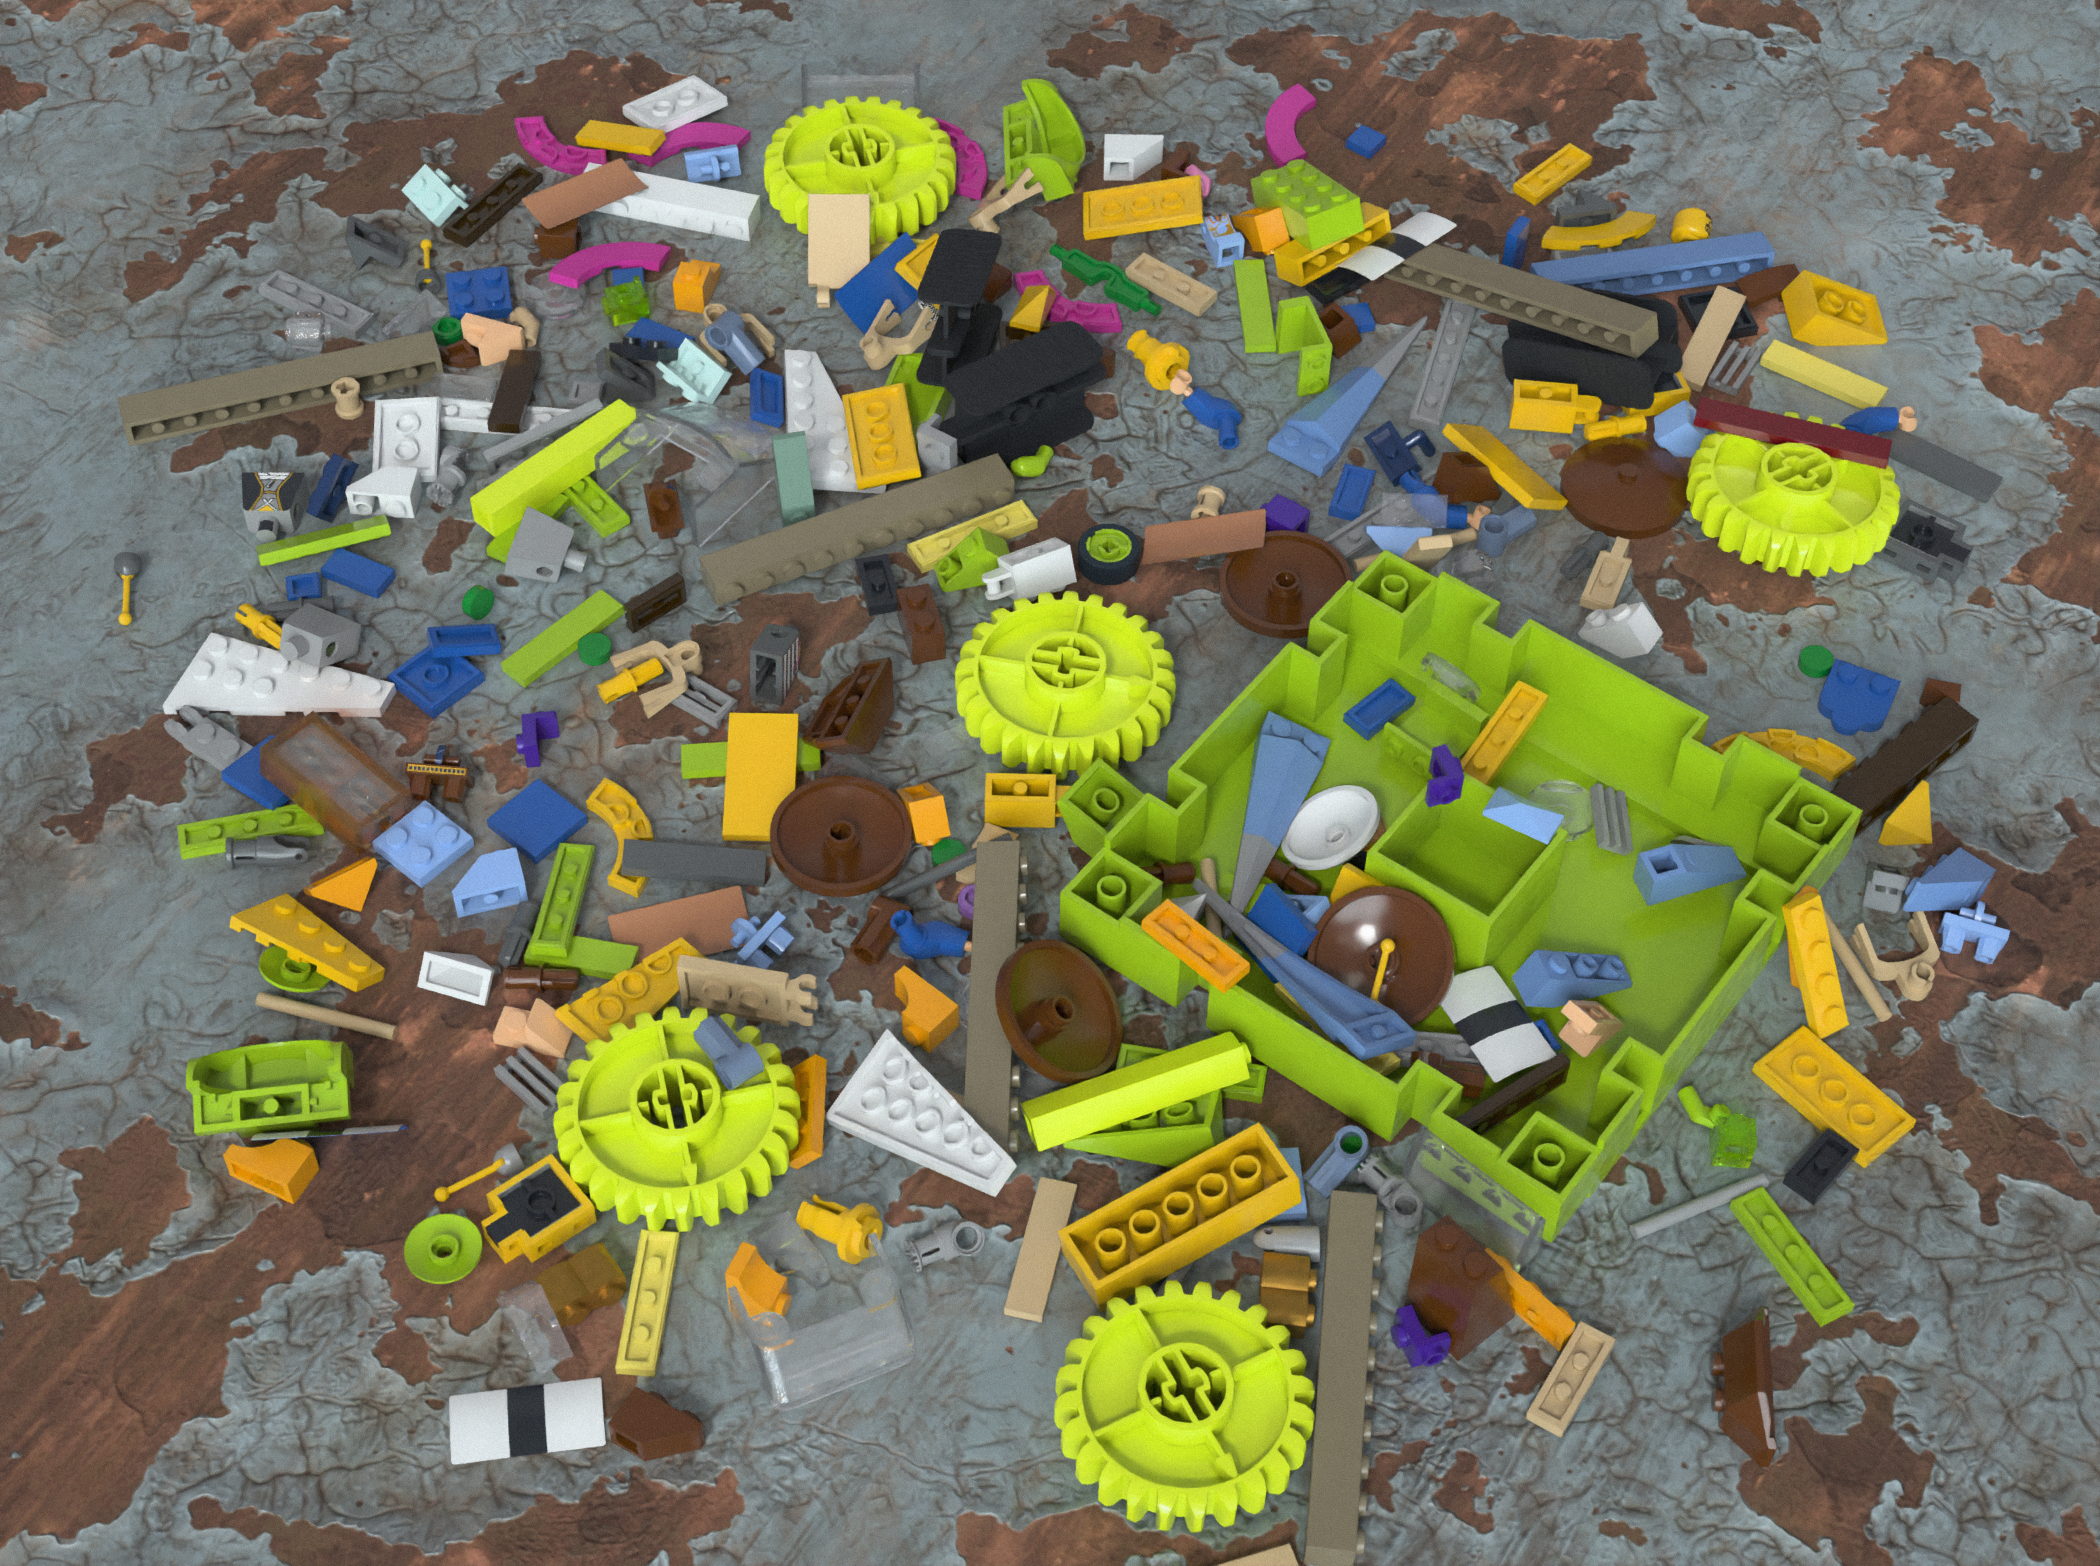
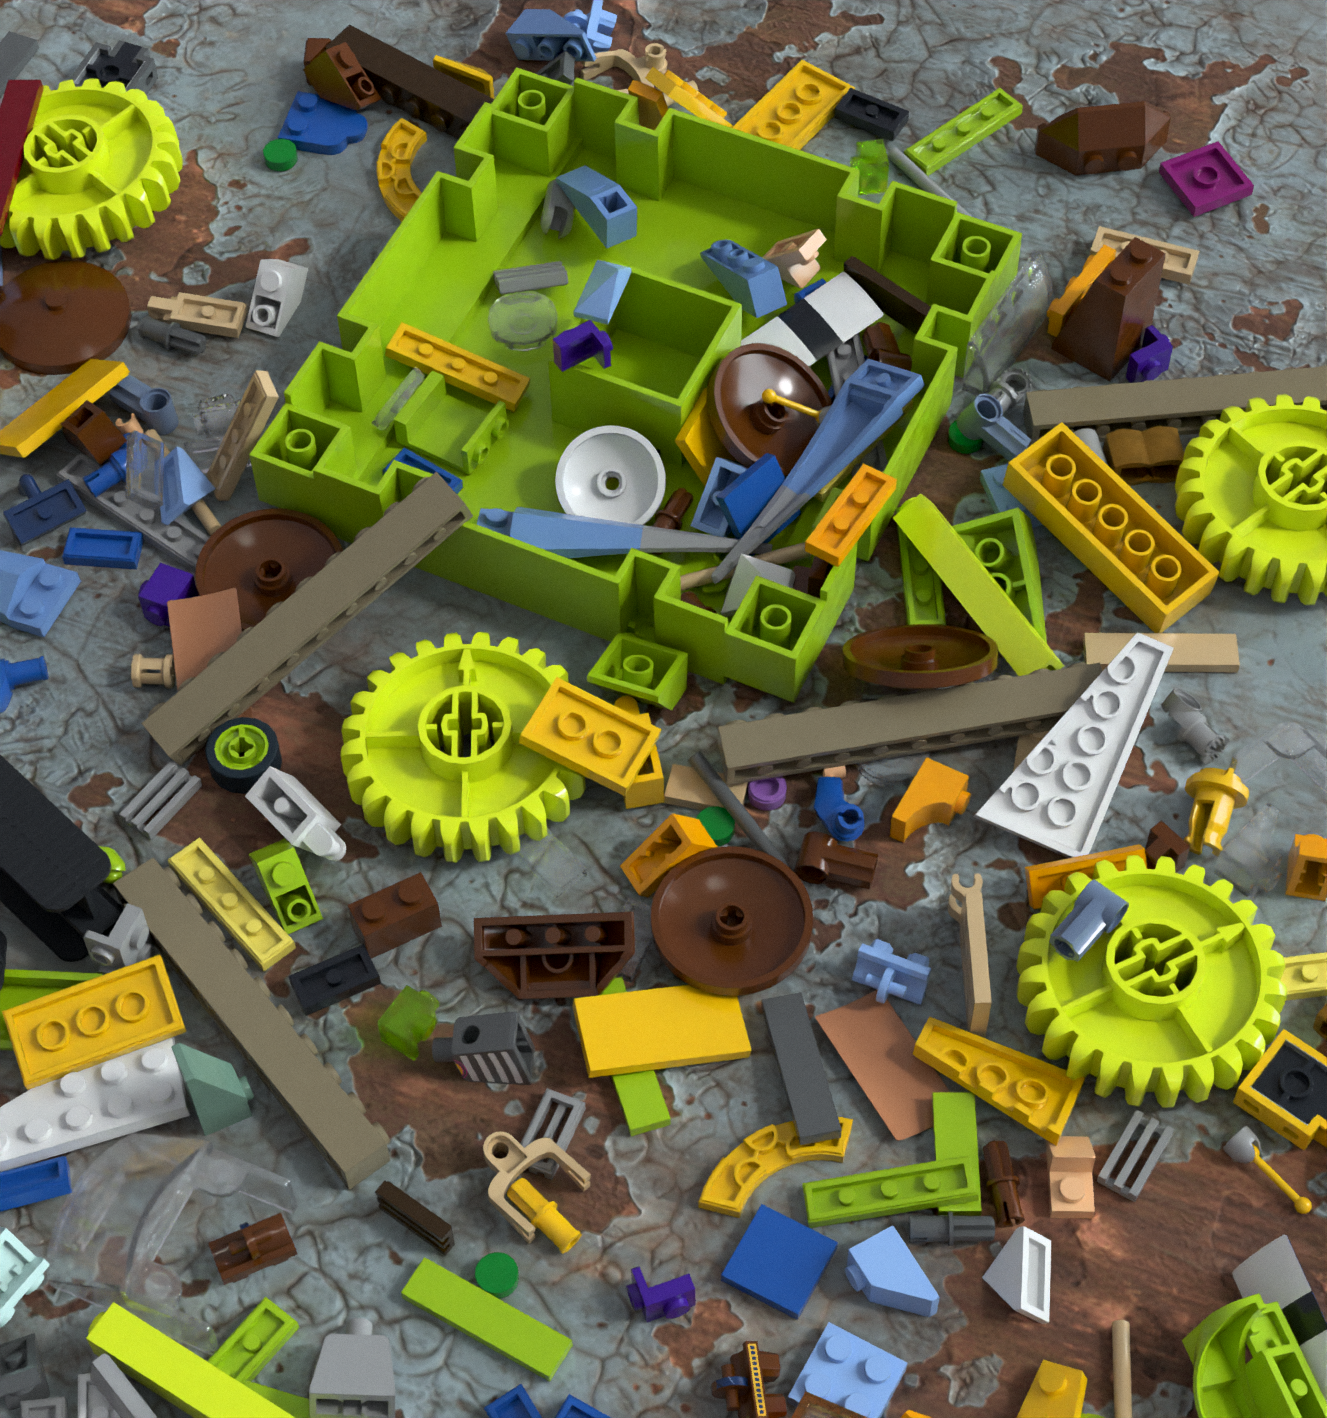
camera: 100 degrees left, 5 degrees up
none -> light grey tile [119,760,202,840]
none -> dark tan brick [141,472,473,766]
none -> reddish brown slope [303,42,381,111]
none -> clear neon green brick [377,985,440,1061]
none -> yellow plate [519,677,662,796]
none -> reddish brown tile [1145,820,1190,873]
none -> magenta plate [1159,141,1254,217]

